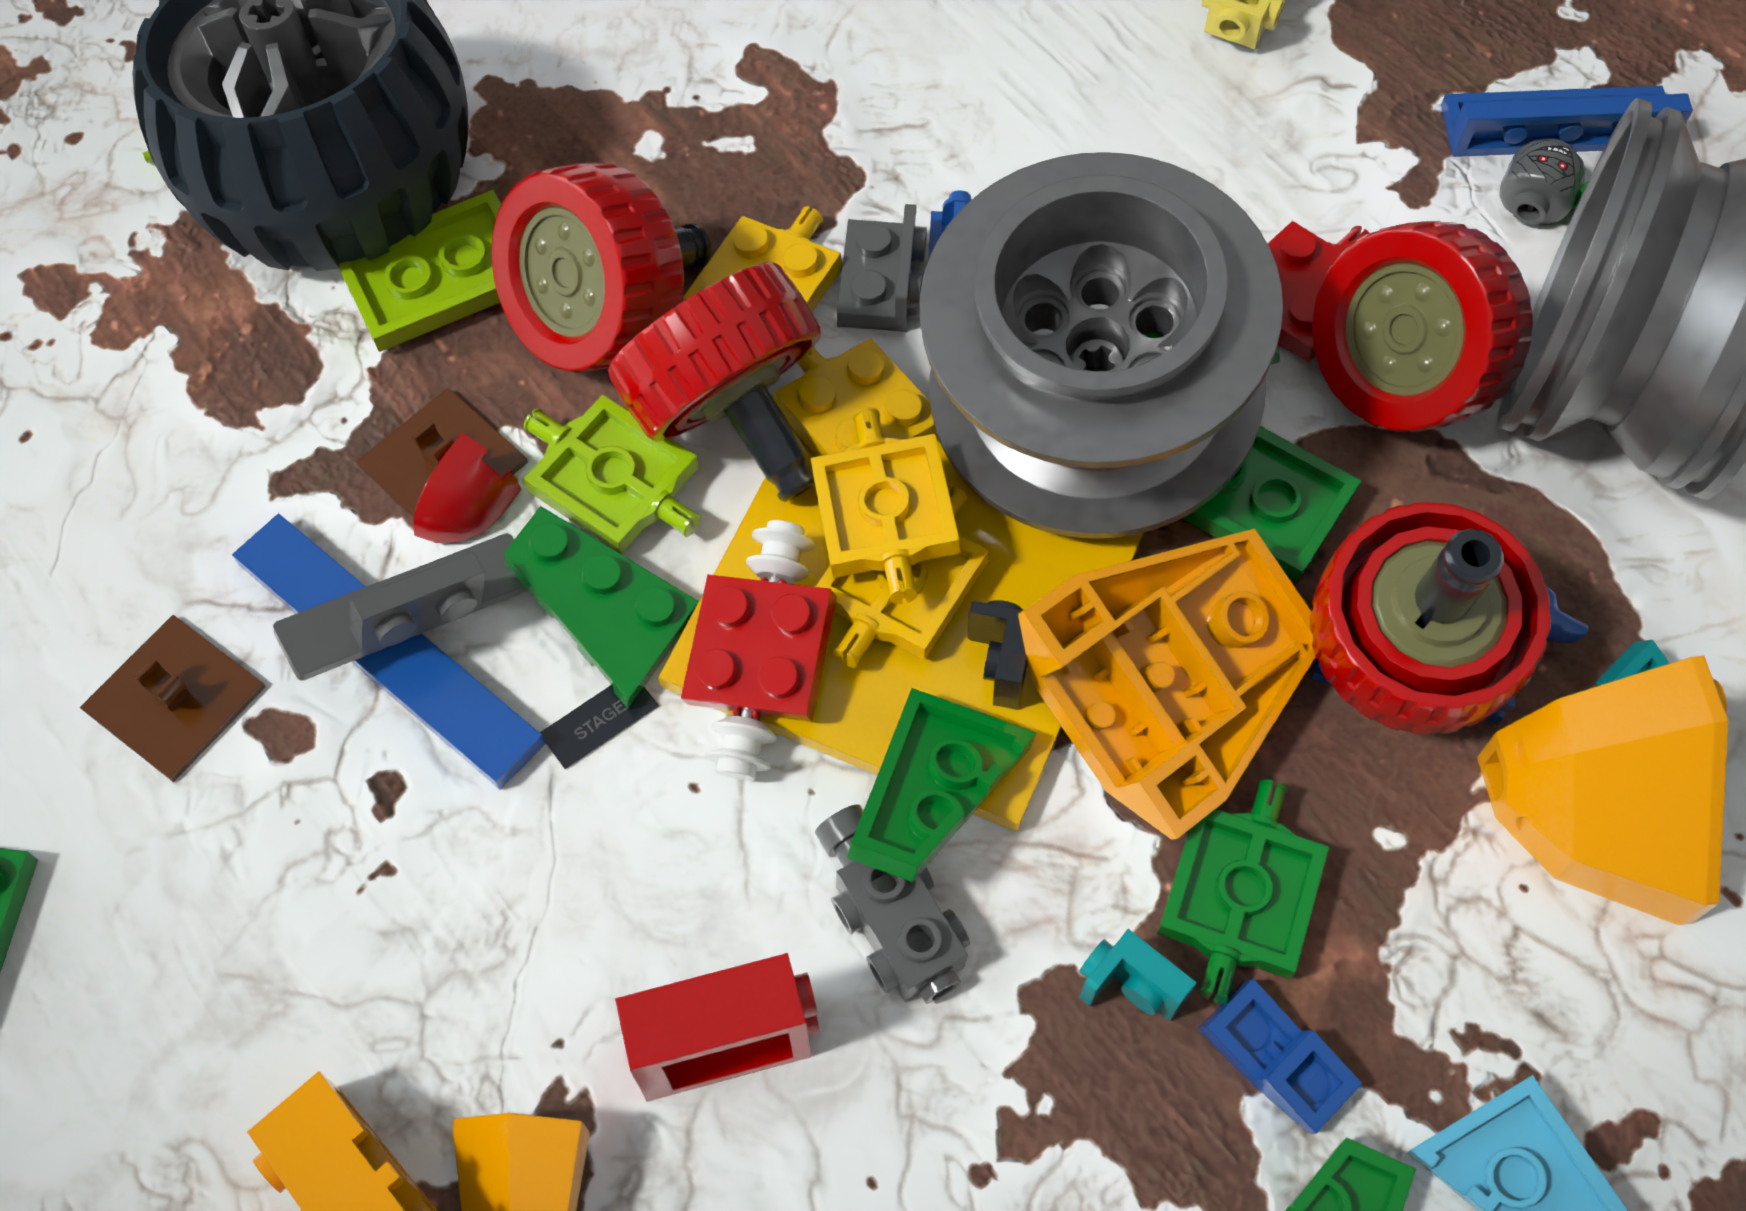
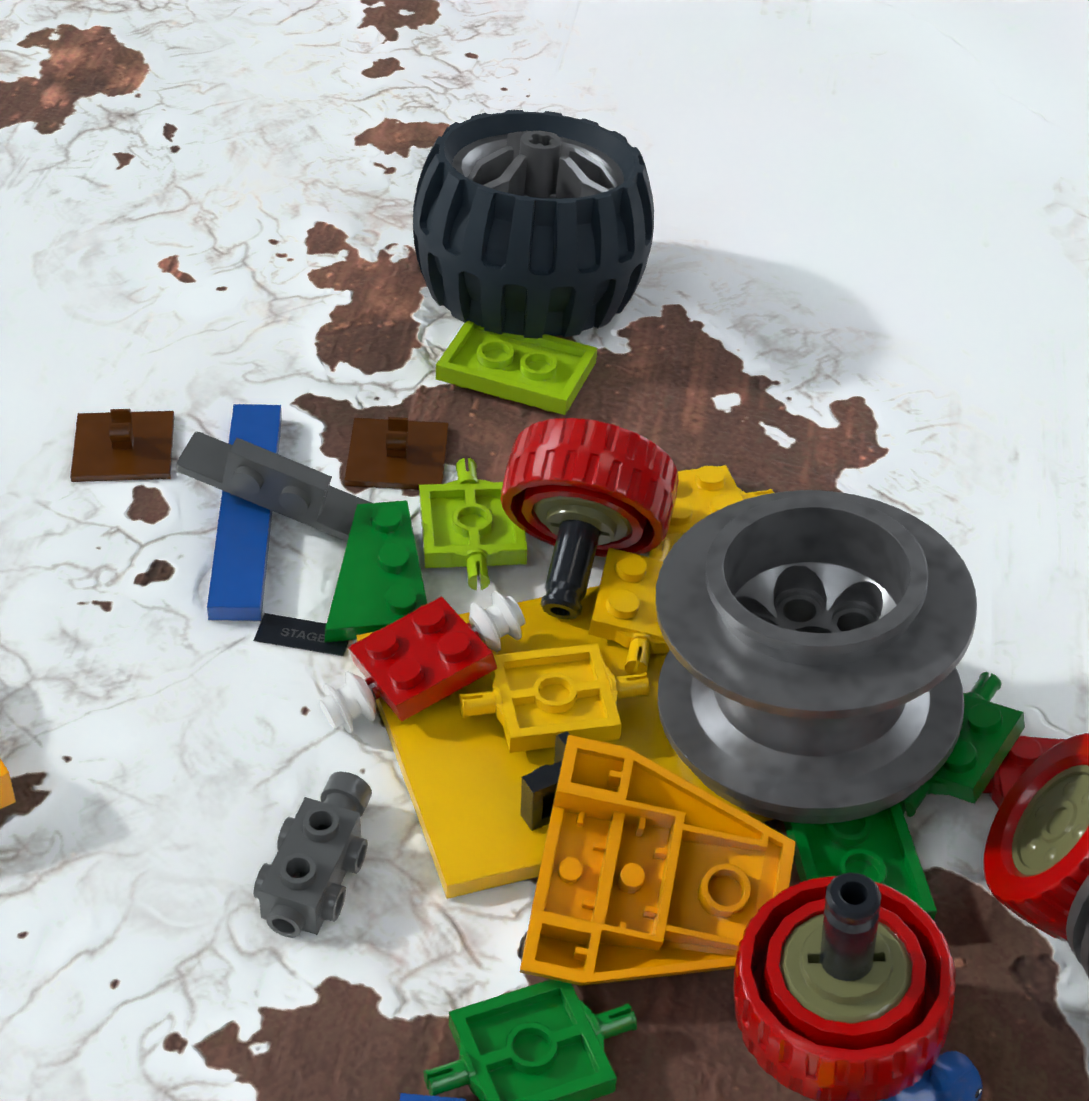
camera: 45 degrees right, 20 degrees down
red brick [413,432,522,543] -> none
red wheel [491,162,712,373] -> none
red window [615,953,820,1102] -> none
yellow plate [810,407,961,604] -> none
green wing [847,688,1037,882] -> none
teal bracket [1079,929,1197,1021] -> none

